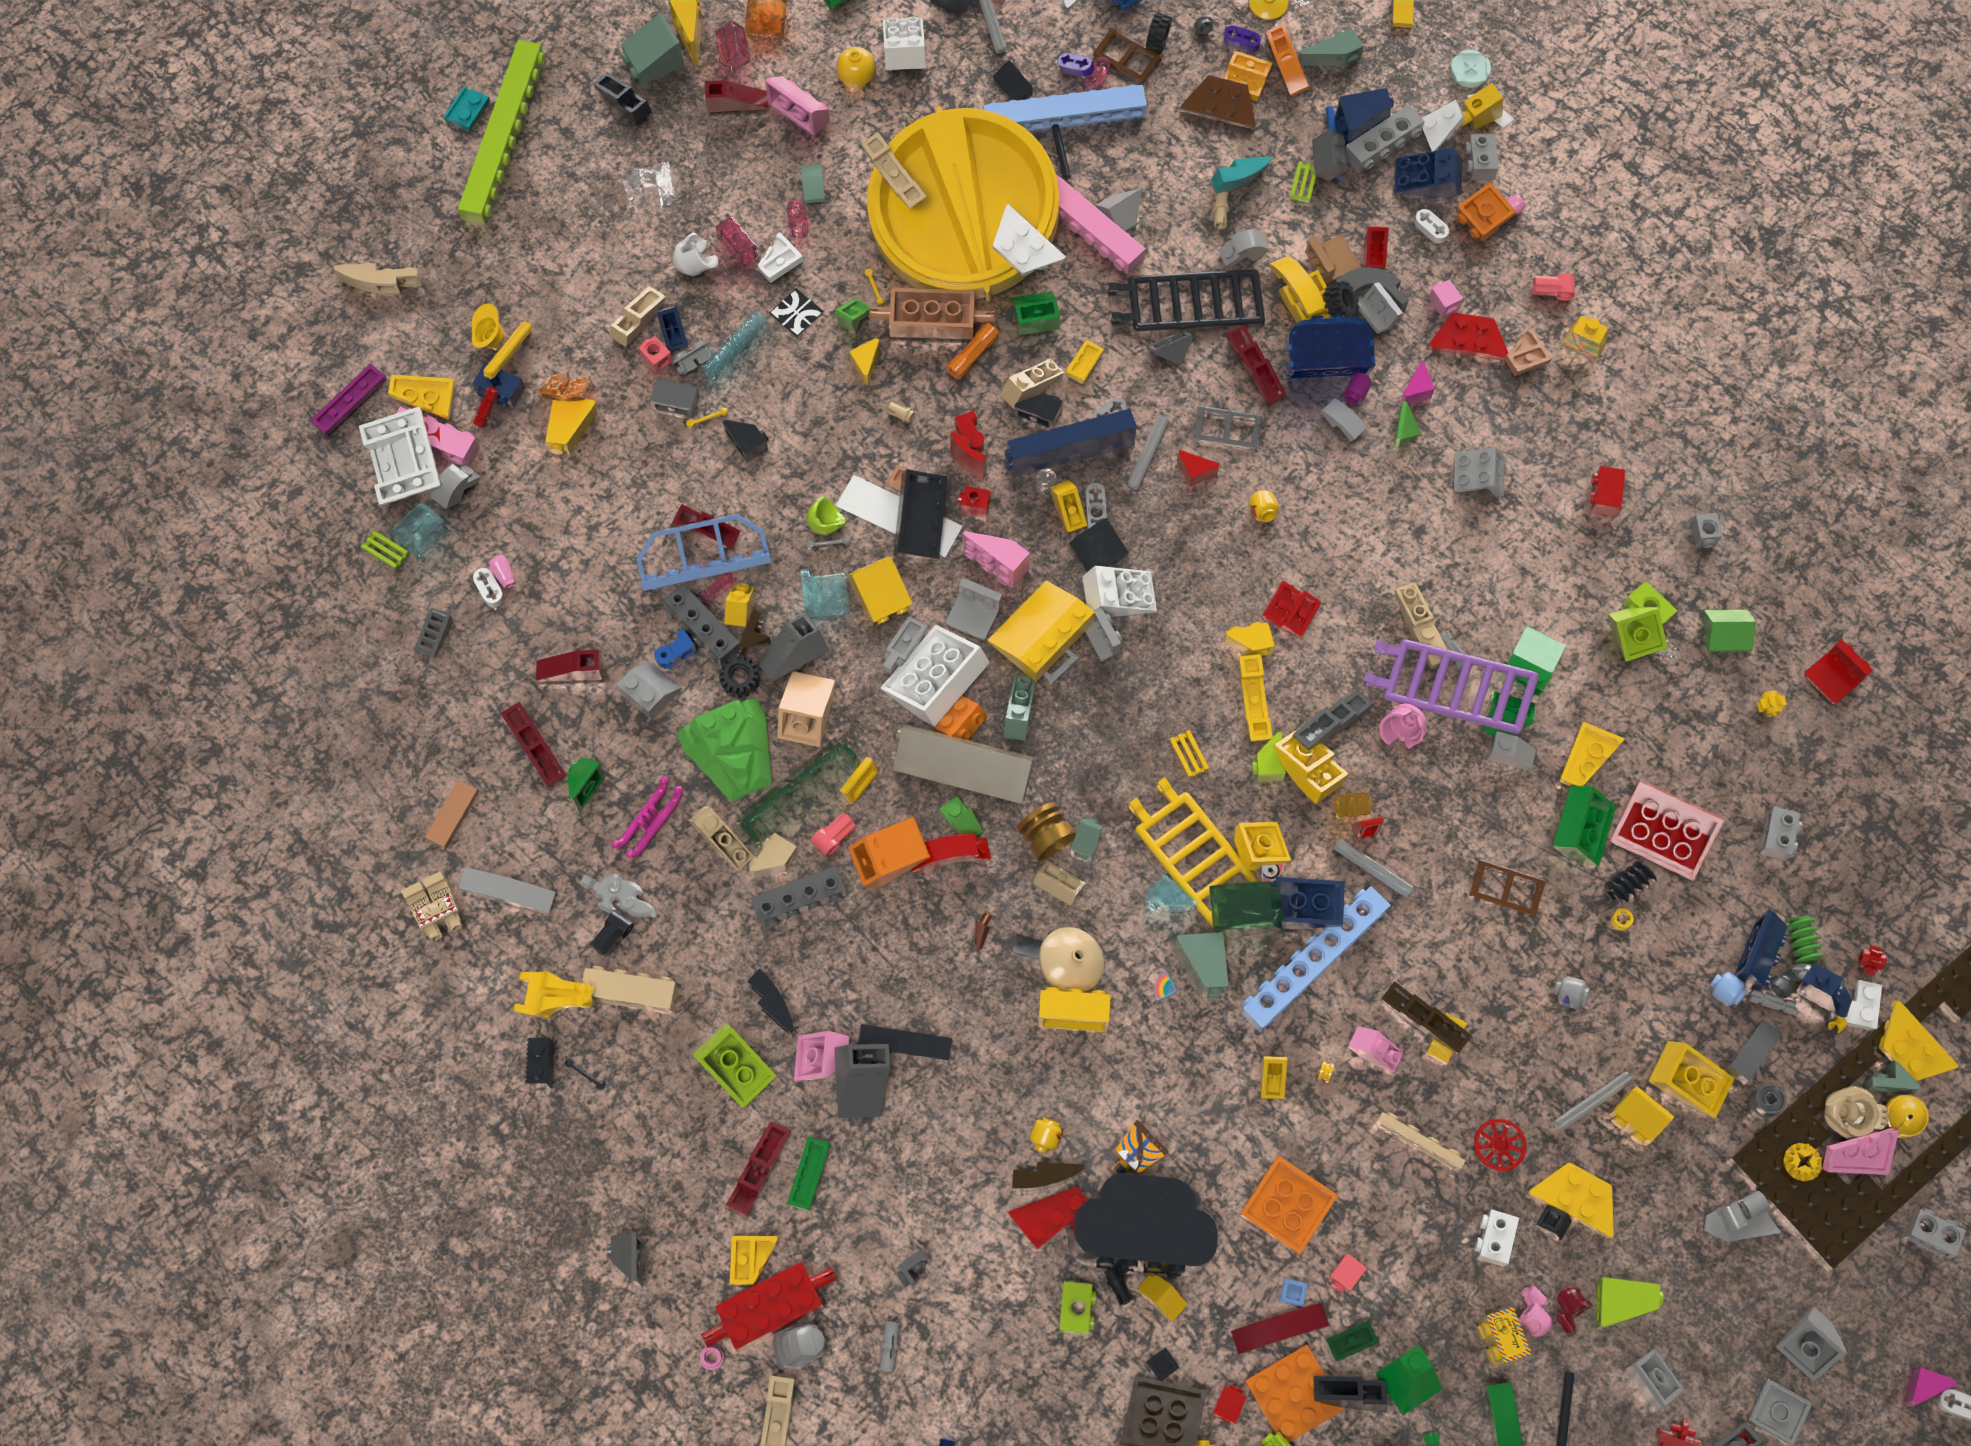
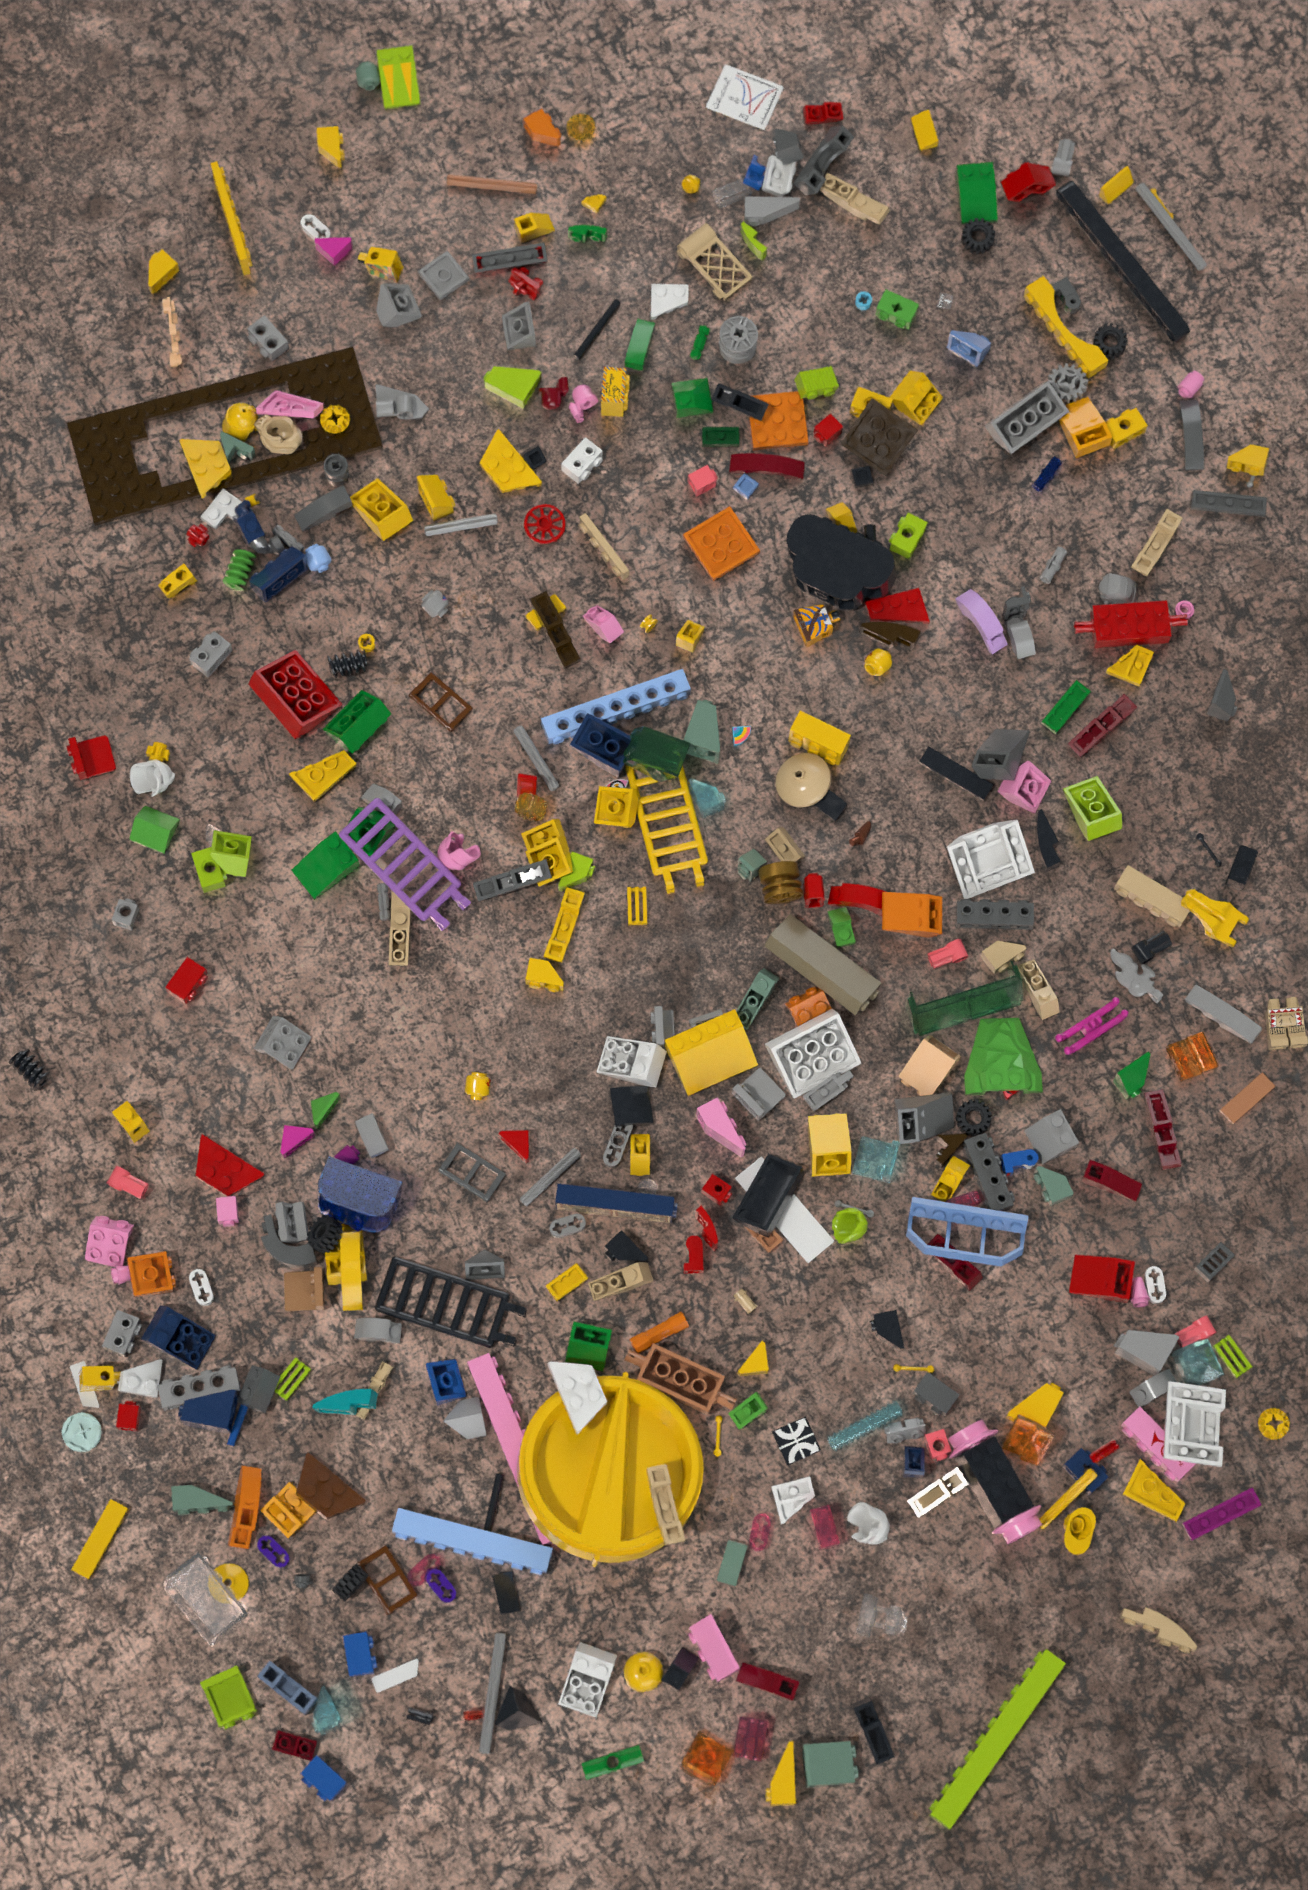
camera: 160 degrees left, 5 degrees up
teal plate [443,86,490,132] -> none
yellow tile [839,757,879,805] -> none
dark red slope [1225,324,1287,405] -> none
red slope [1260,580,1322,638] -> none
red slope [1364,226,1389,268] -> none
nougat wing [1504,327,1552,376] -> none
none -> black piece [8,1049,50,1091]
none -> bright pink bracket [85,1216,134,1267]
none -> red brick [116,1401,141,1432]
none -> white helmet [130,759,175,797]
none -> yellow leg [158,563,197,598]
none -> yellow torso [358,247,404,283]
none -> blue slope [426,1359,467,1406]
none -> black slope [661,1647,699,1692]
none -> red brick [803,873,825,909]
none -> white slope [947,820,1035,899]
none -> black brick [949,1420,1042,1544]
none -> lavender arch [955,589,1008,654]
none -> light grey brick [1004,617,1036,659]
none -> sand green slope [1033,1166,1074,1207]
none -> red slope [1069,1255,1135,1304]
none -> light grey slope [1114,1330,1179,1376]
none -> clear orange slope [1165,1032,1219,1082]
none -> coral piece [1174,1315,1217,1349]
none -> yellow gear [1258,1408,1290,1440]

